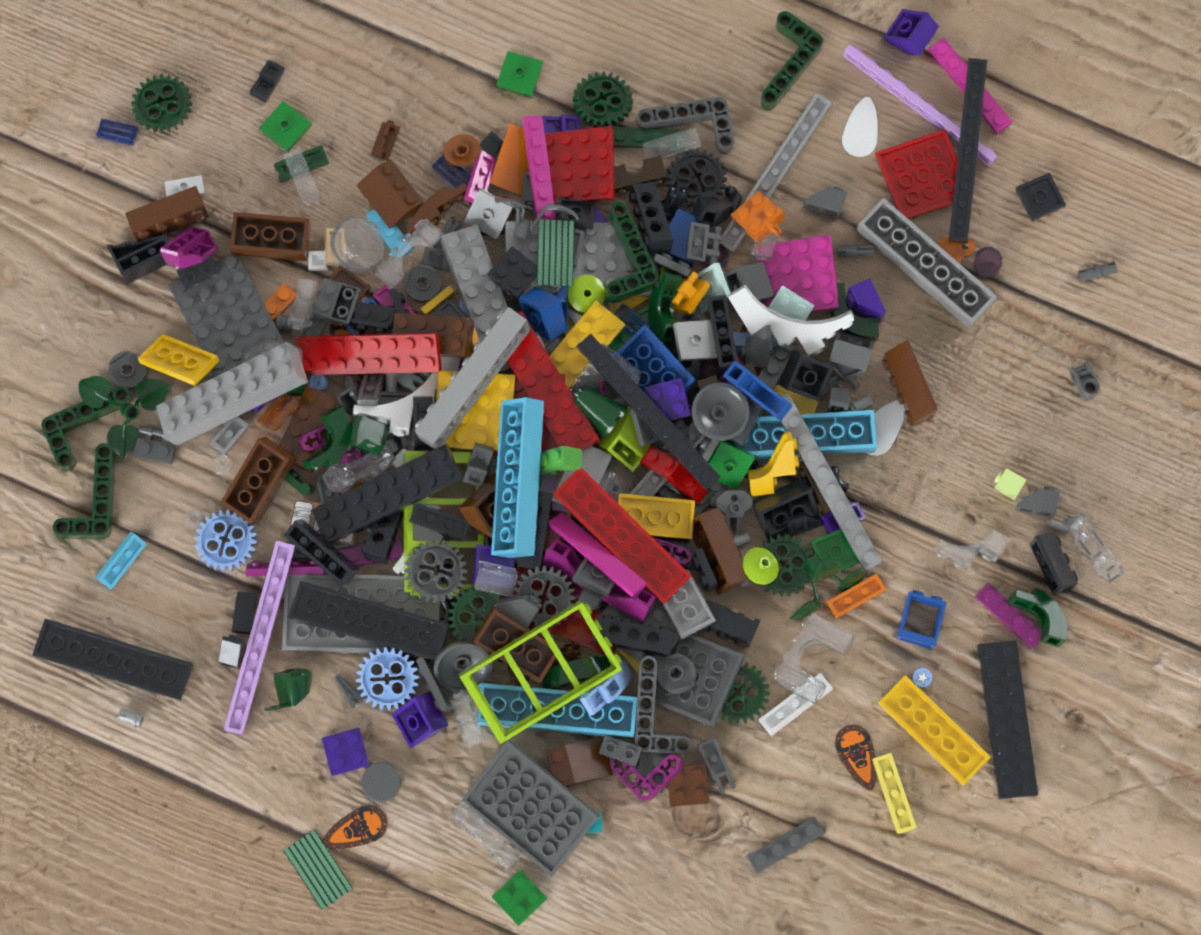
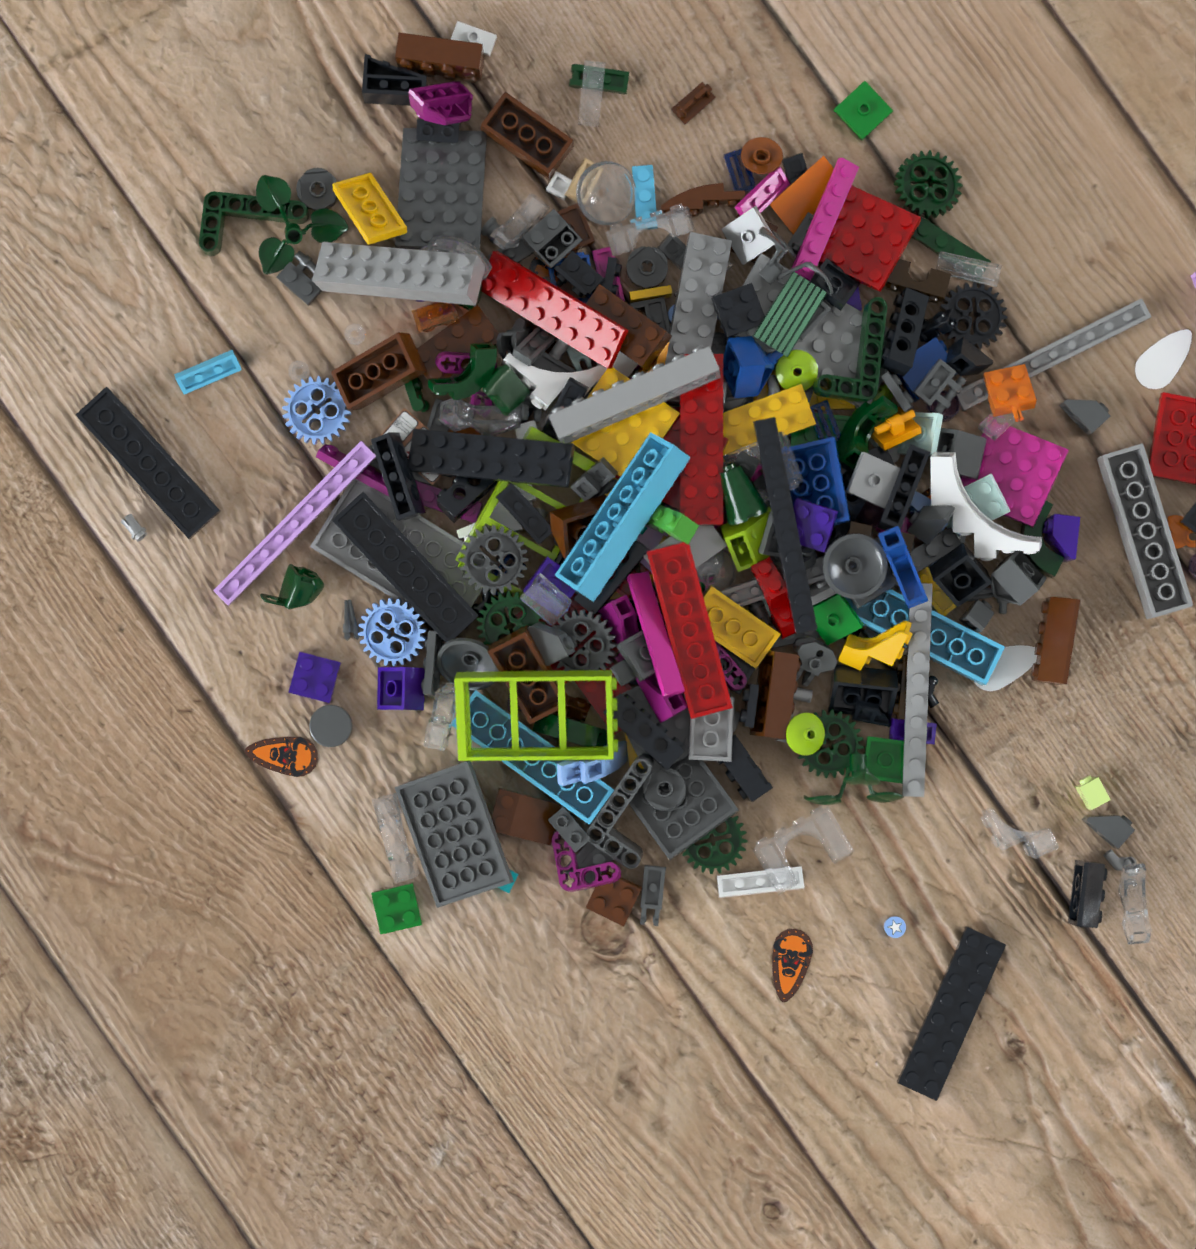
camera: 30 degrees right, 10 degrees up
dark green beam [53,443,115,539] -> none
light grey plate [210,416,250,456] -> none
slope [218,635,246,670] -> none
black slope [232,592,257,634] -> none
green plate [259,101,312,152] -> none
orange plate [264,283,298,322] -> none
clear green sticker [283,829,353,910] -> none
light blue tile [308,375,328,392] -> none
reddish brown slope [357,159,424,229] -> none
dark grey piece [433,217,461,249] -> none
dark purple slope [542,115,580,134] -> none
dark grey beam [637,97,734,154] -> none
black arm [724,186,742,213] -> none
dark grey plate [747,817,825,874] -> none
dark green beam [761,11,823,110] -> none
orange plate [826,573,886,619] -> none
dark grey axle [838,243,875,258] -> none
light grey pin [848,395,873,411] -> none
light yellow plate [872,753,917,835] -> none
yellow plate [878,675,991,786] -> none
blue window [896,590,947,649] -> none
magenta plate [974,582,1042,650] -> none
dark green arch [1008,588,1067,647] -> none

